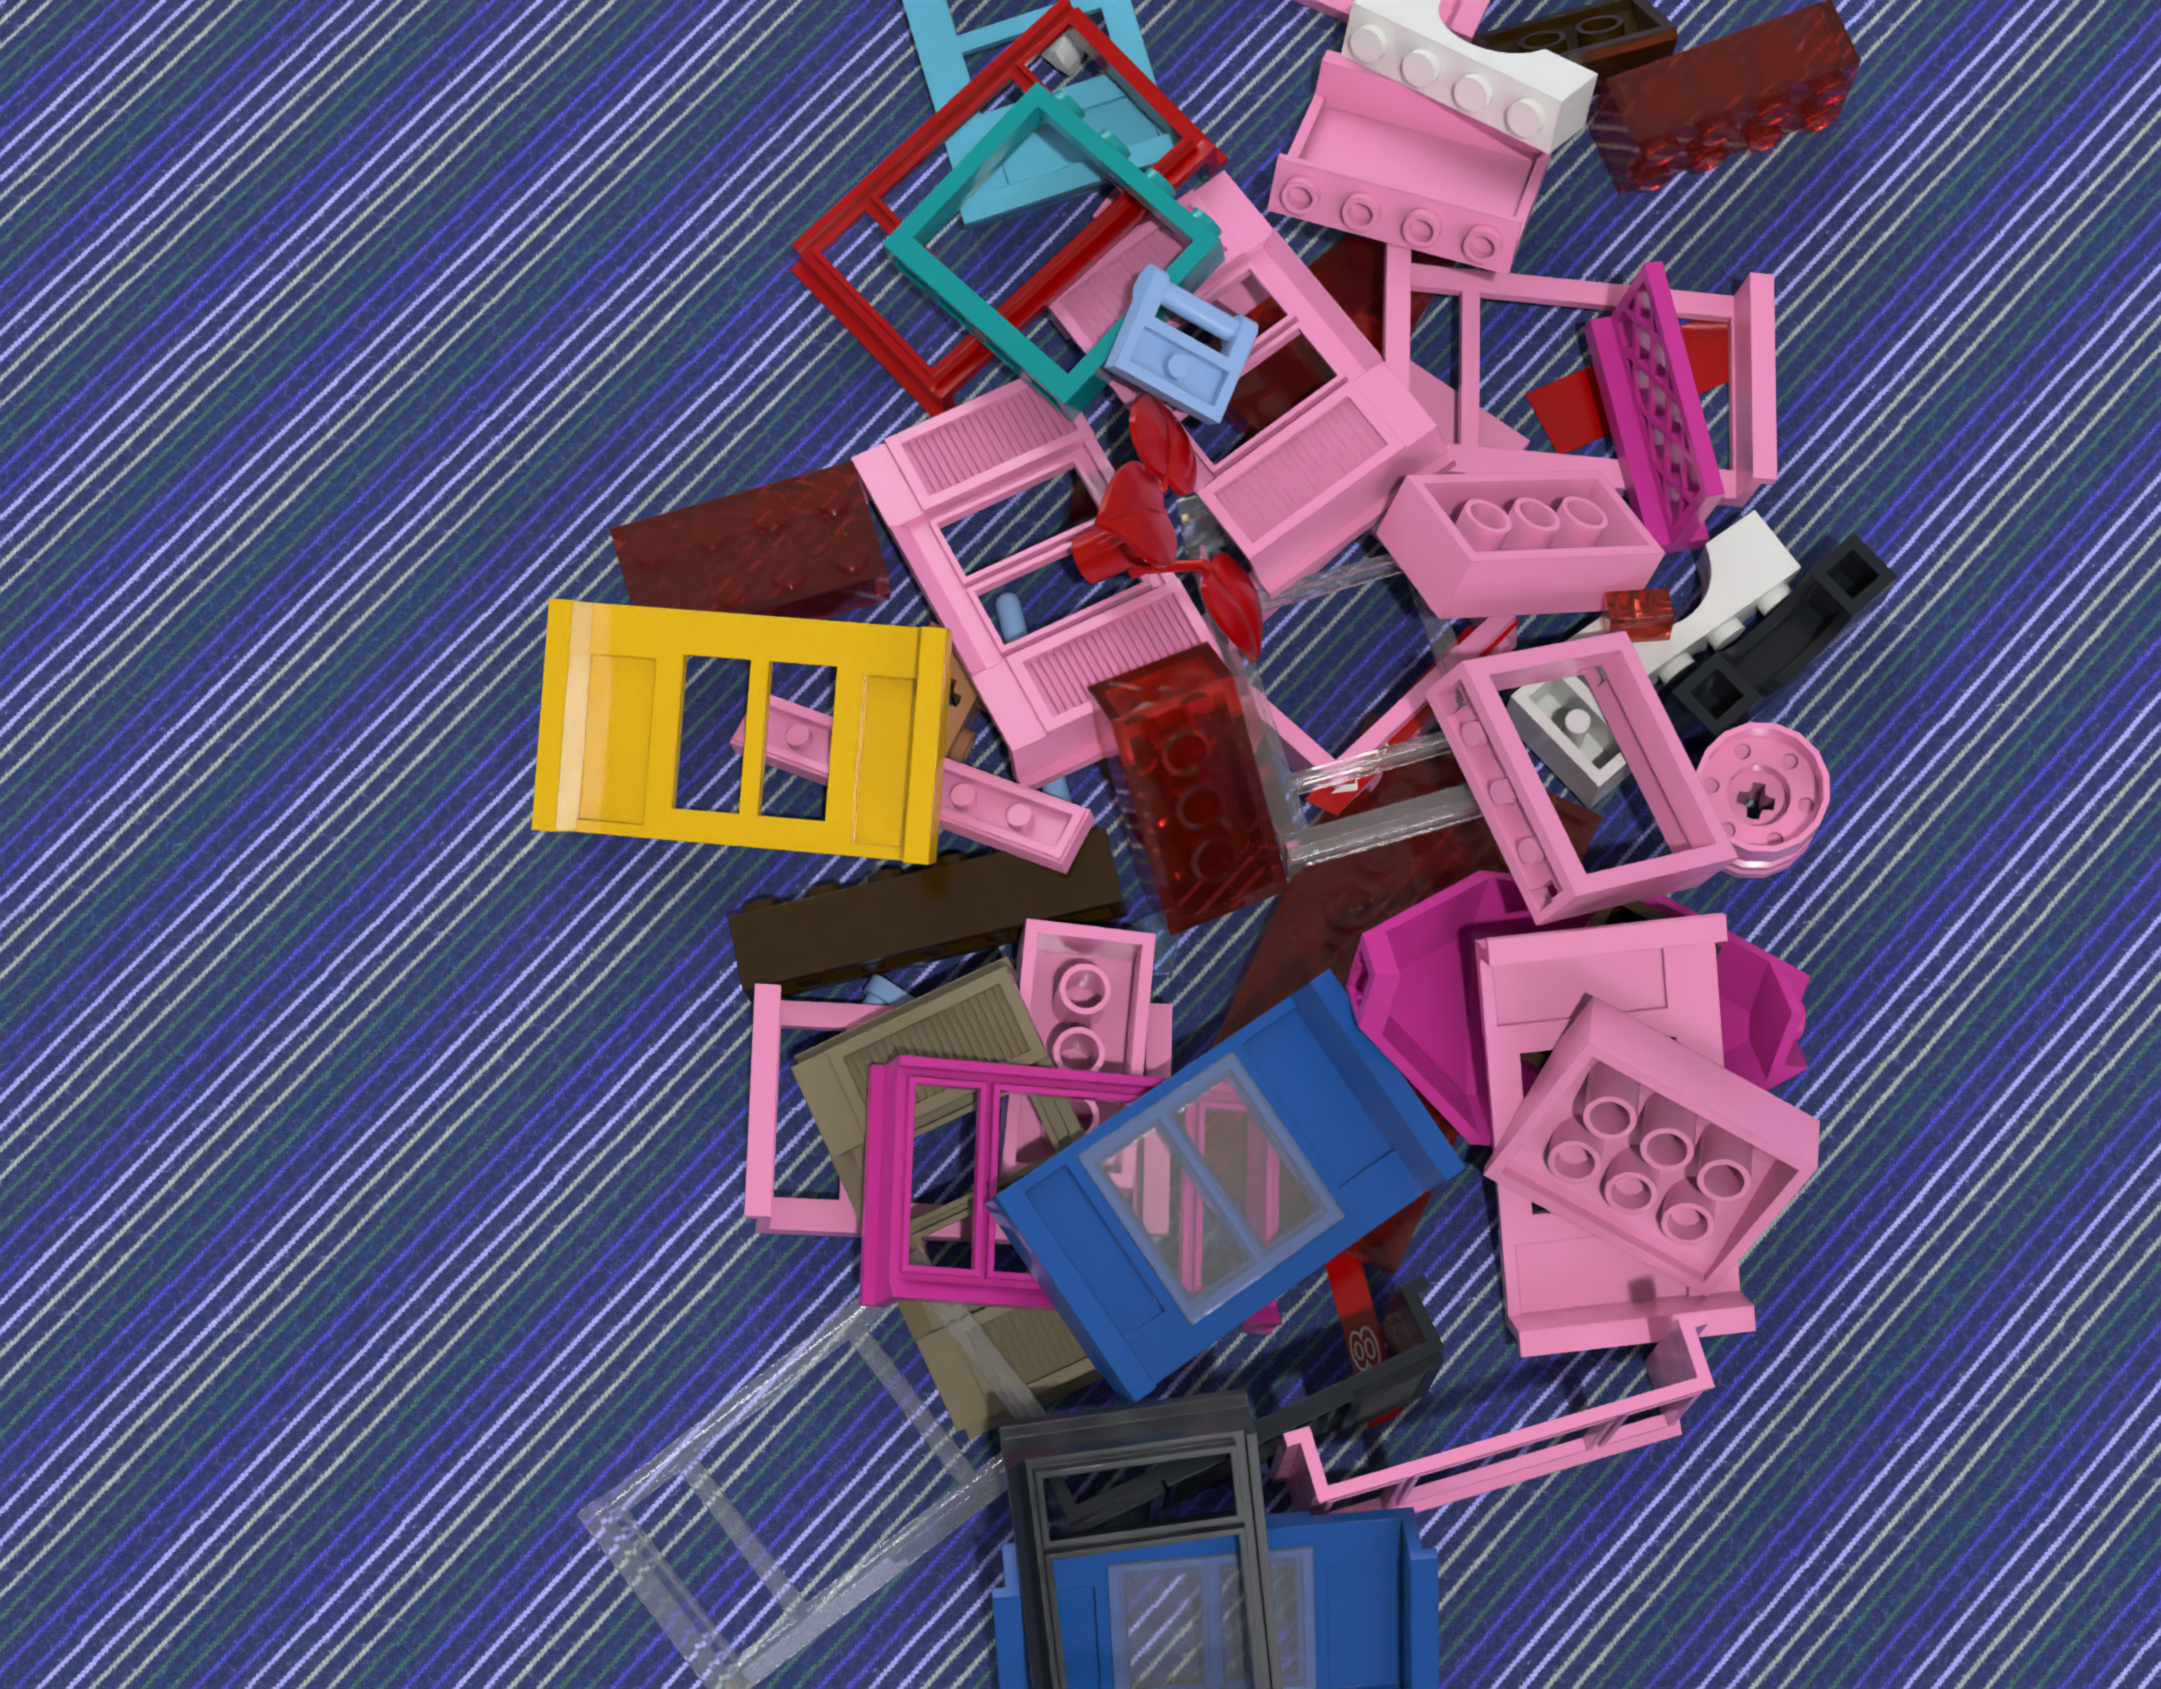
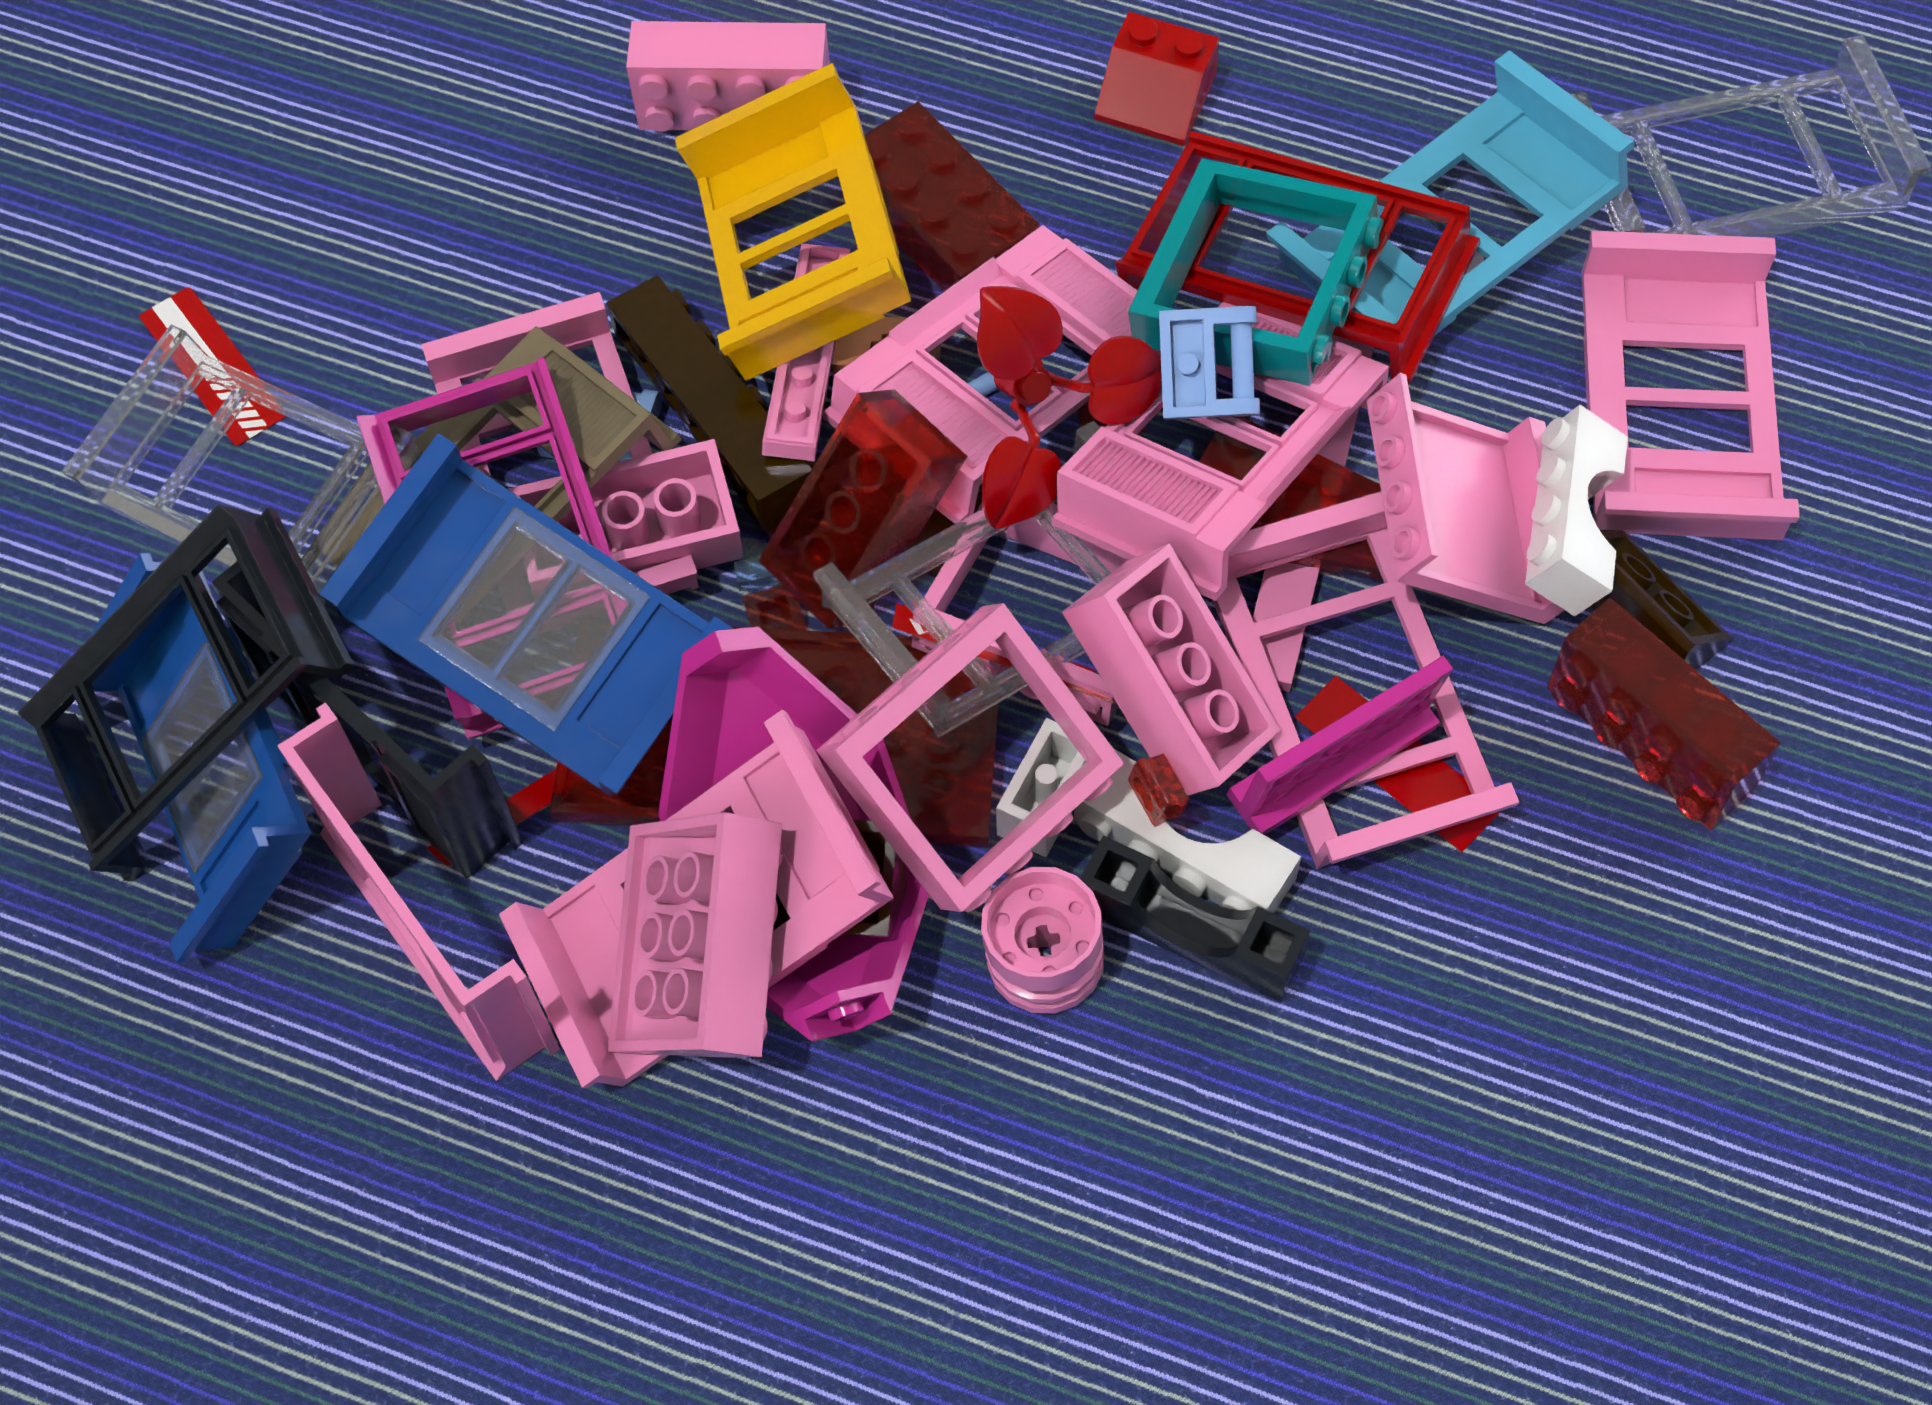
camera: 75 degrees right, 10 degrees down
none -> red sticker [139,287,287,446]
none -> bright pink brick [626,21,830,132]
none -> clear red slope [741,581,807,642]
none -> red slope [1094,11,1220,147]

